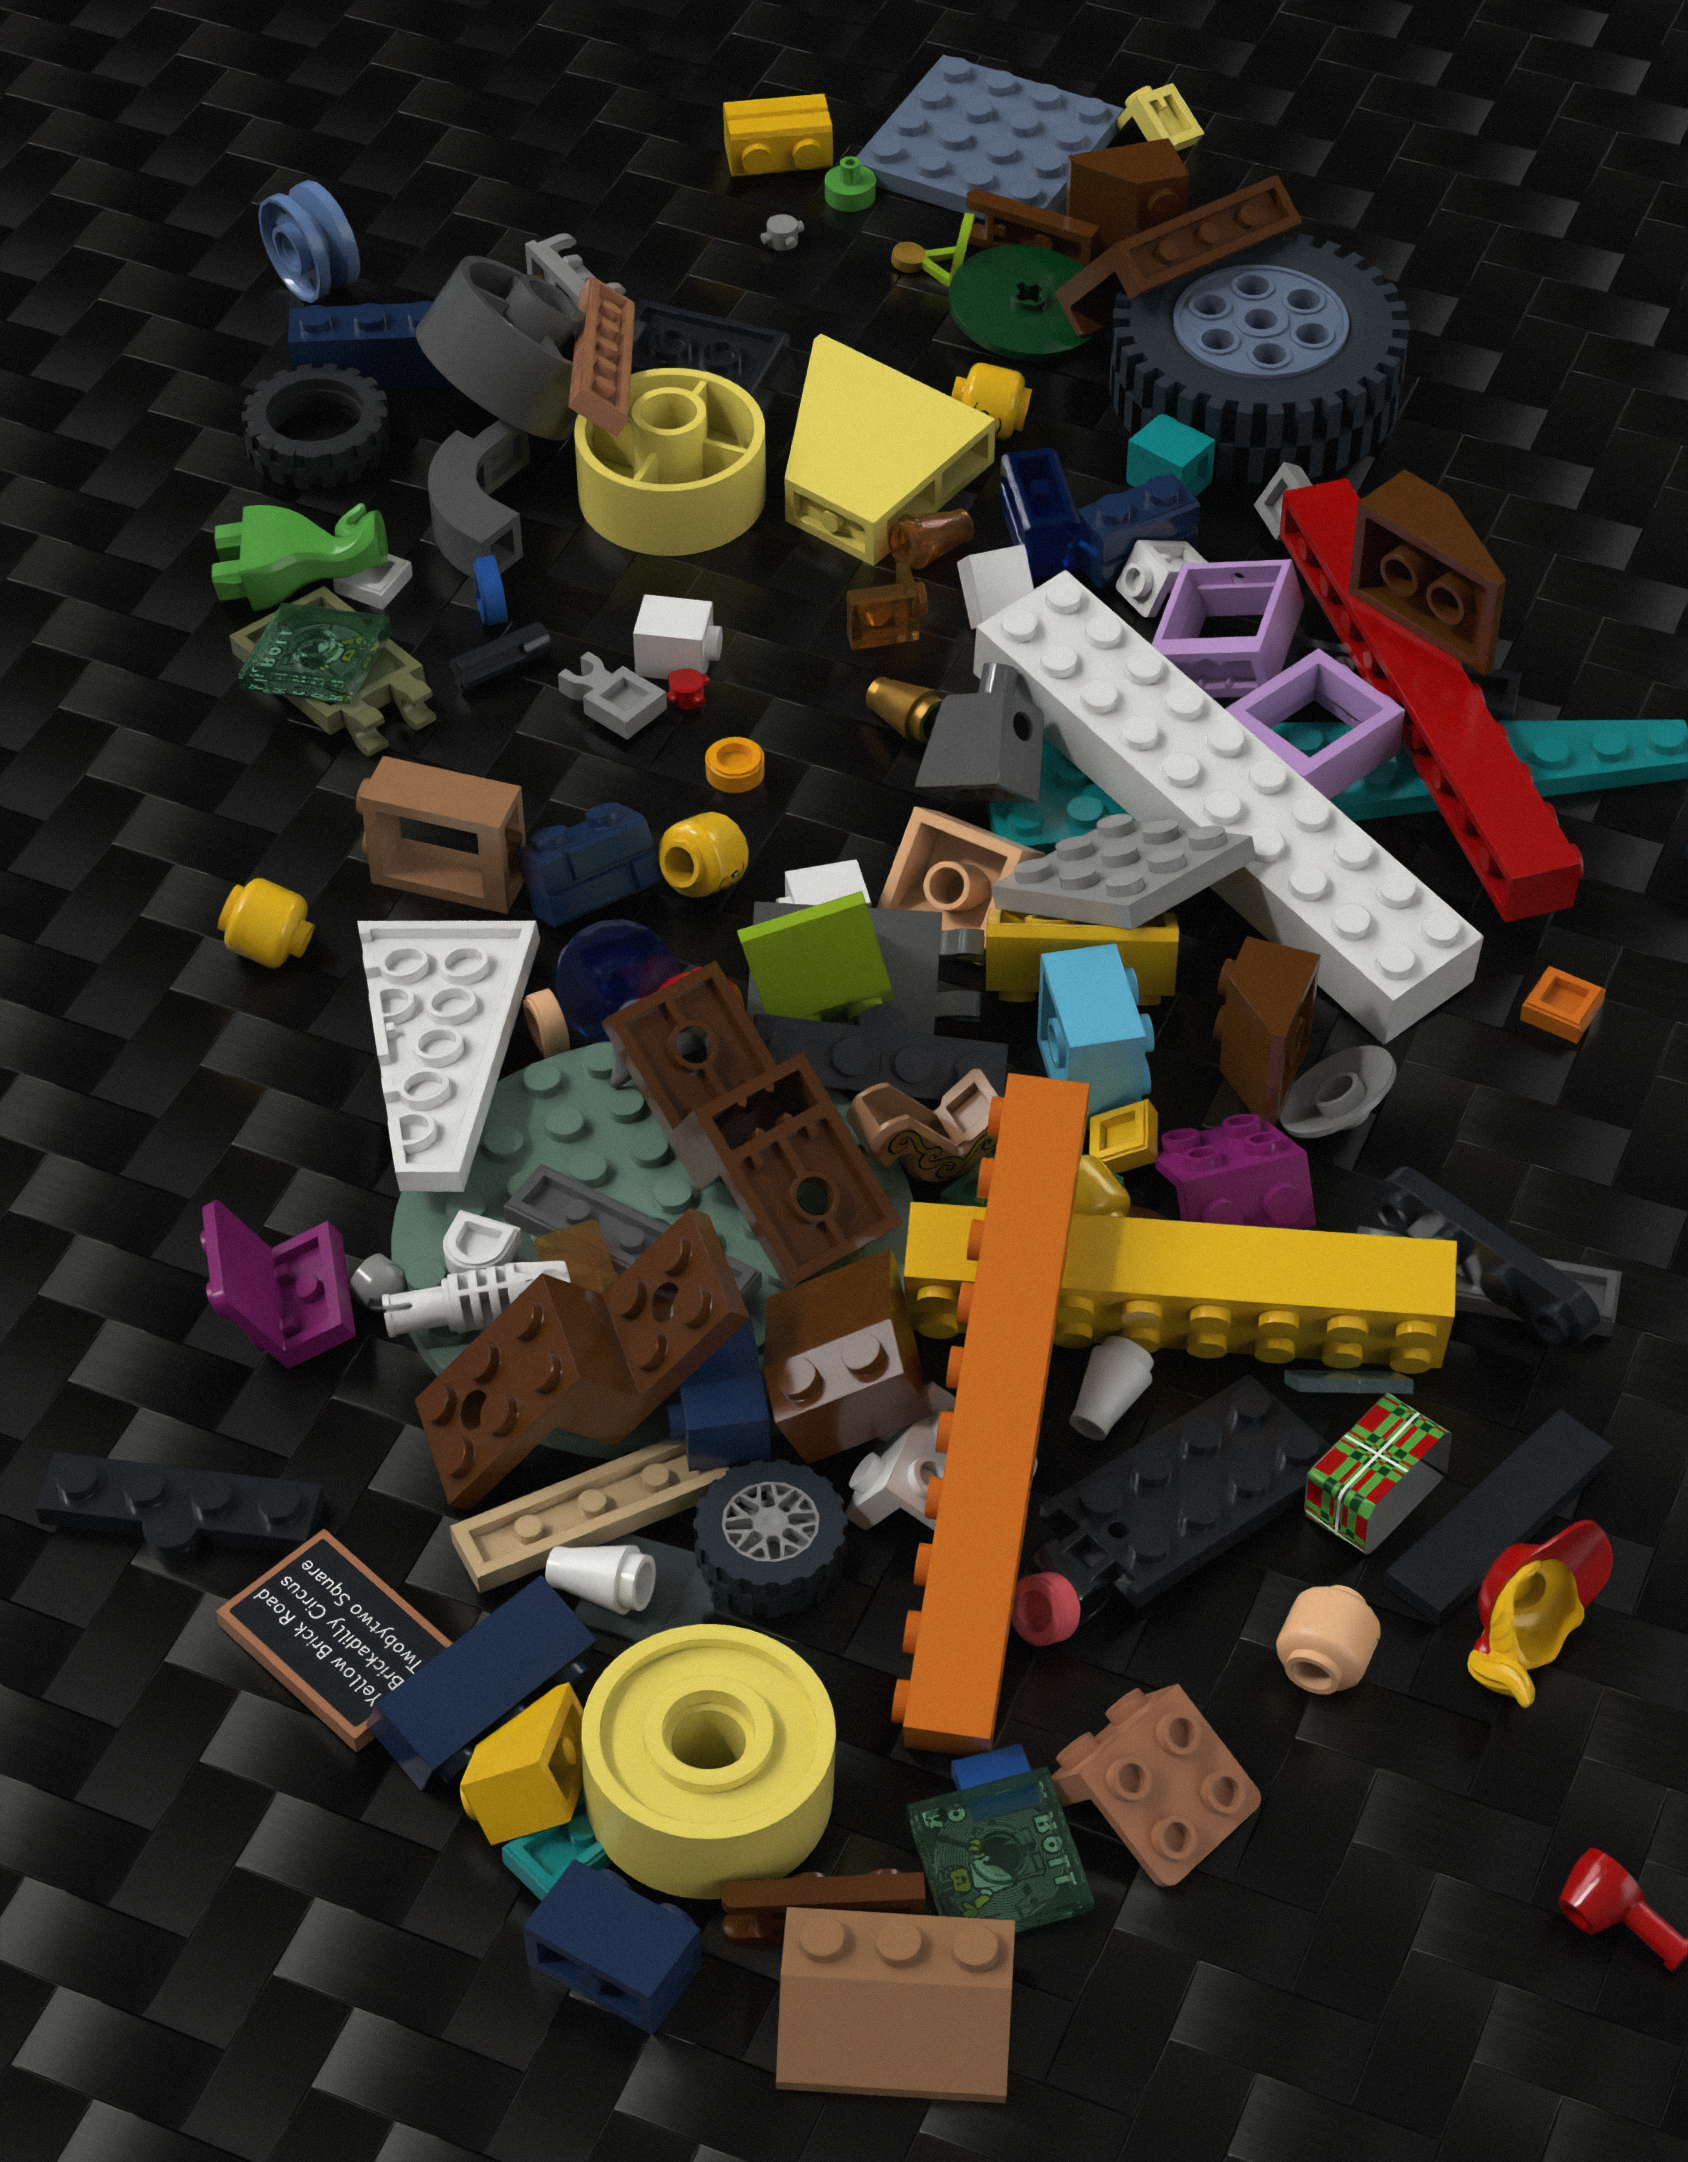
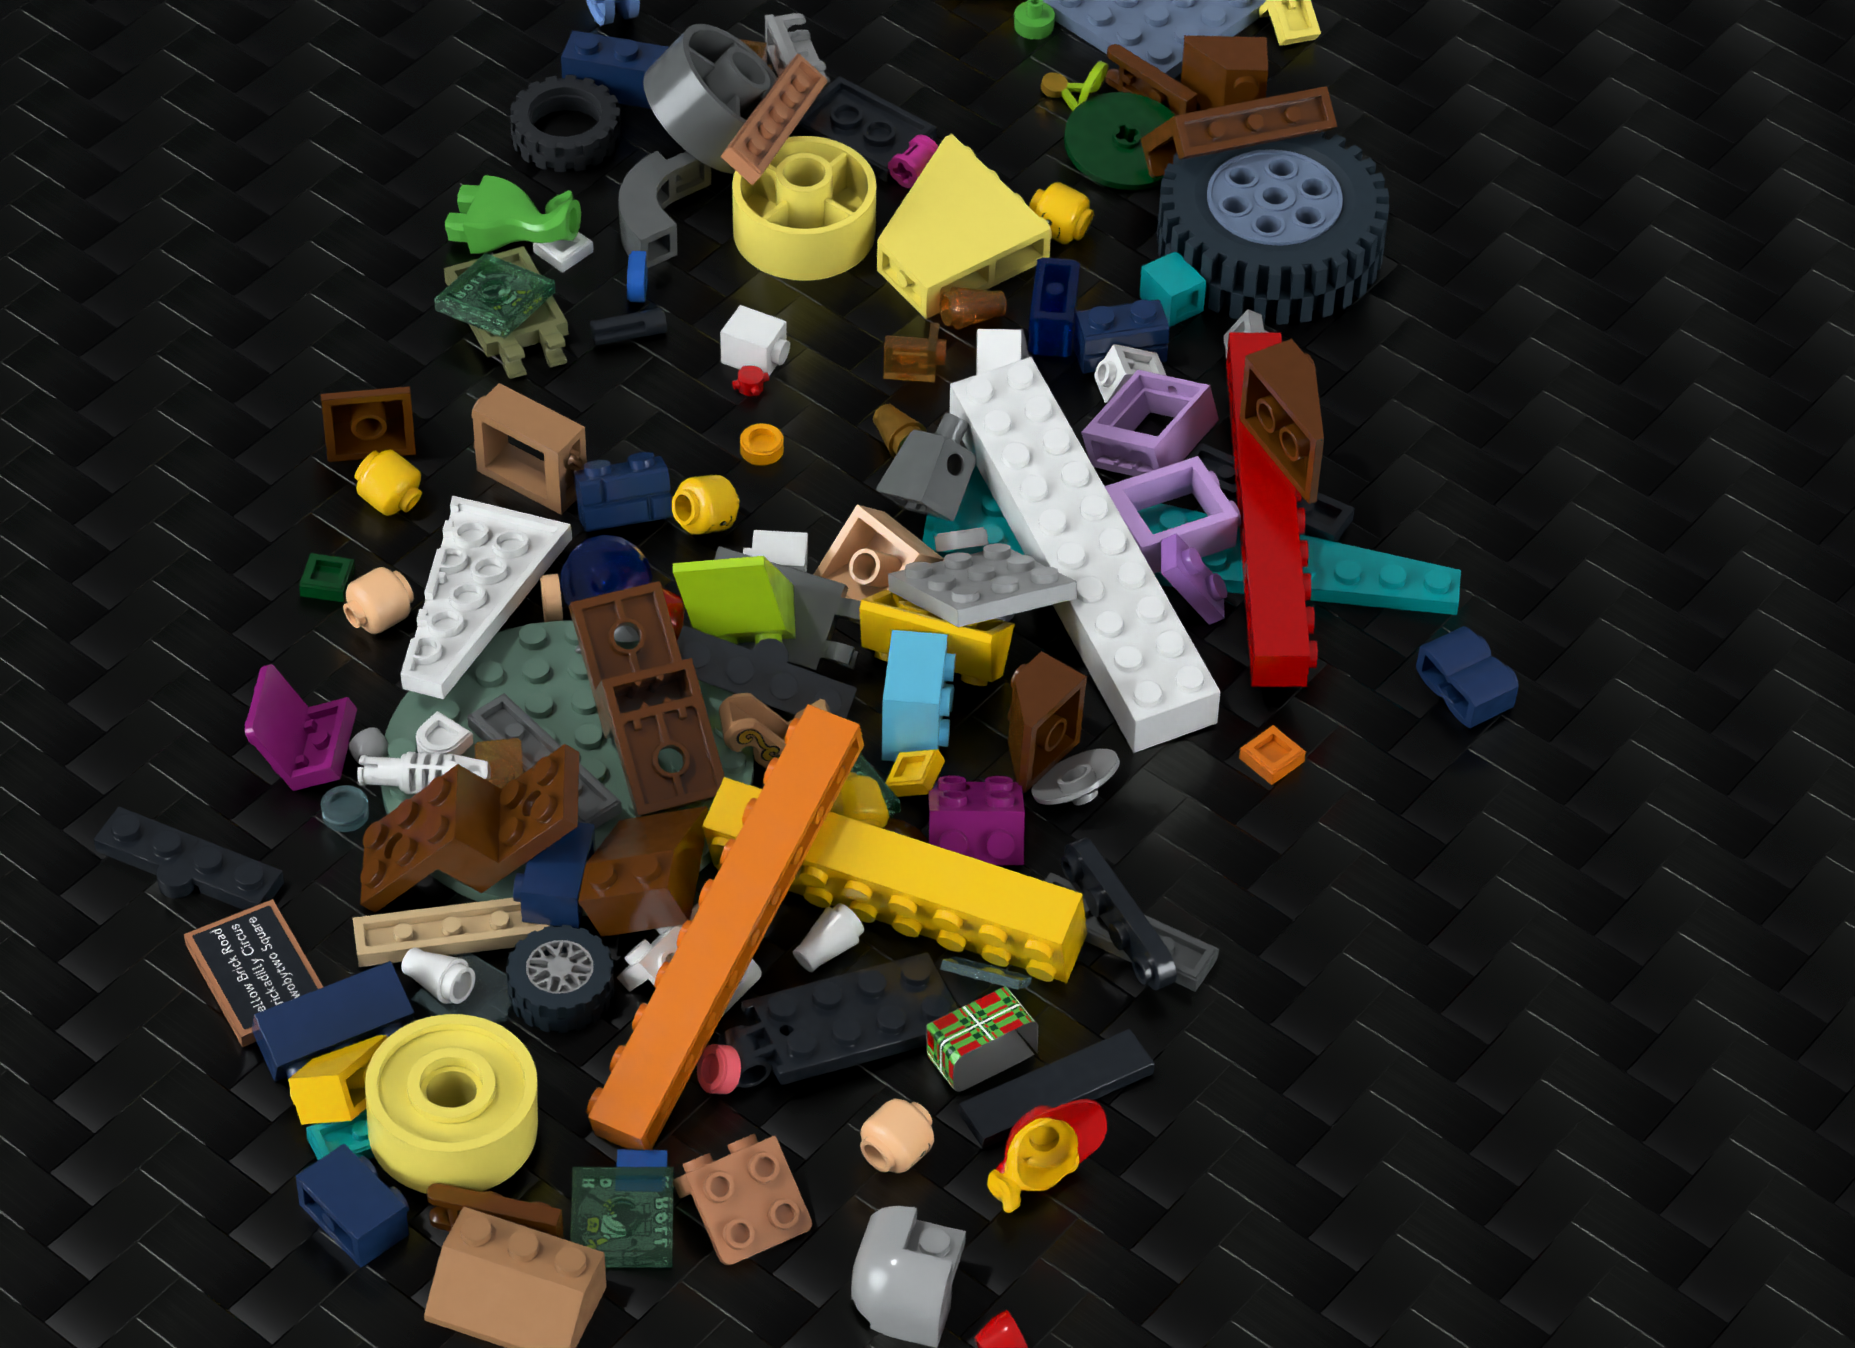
camera: 15 degrees right, 0 degrees up
light grey plate [558,652,667,740] -> none
light grey piece [761,214,804,250] -> none
none -> dark green tile [299,553,355,603]
none -> reddish brown slope [321,386,416,462]
none -> clear light blue tile [321,785,369,832]
none -> light nougat head [343,567,414,634]
none -> light grey brick [851,1206,966,1348]
none -> dark pink bush [888,135,939,188]
none -> light grey tile [934,527,989,552]
none -> medium lavender plate [1161,533,1227,625]

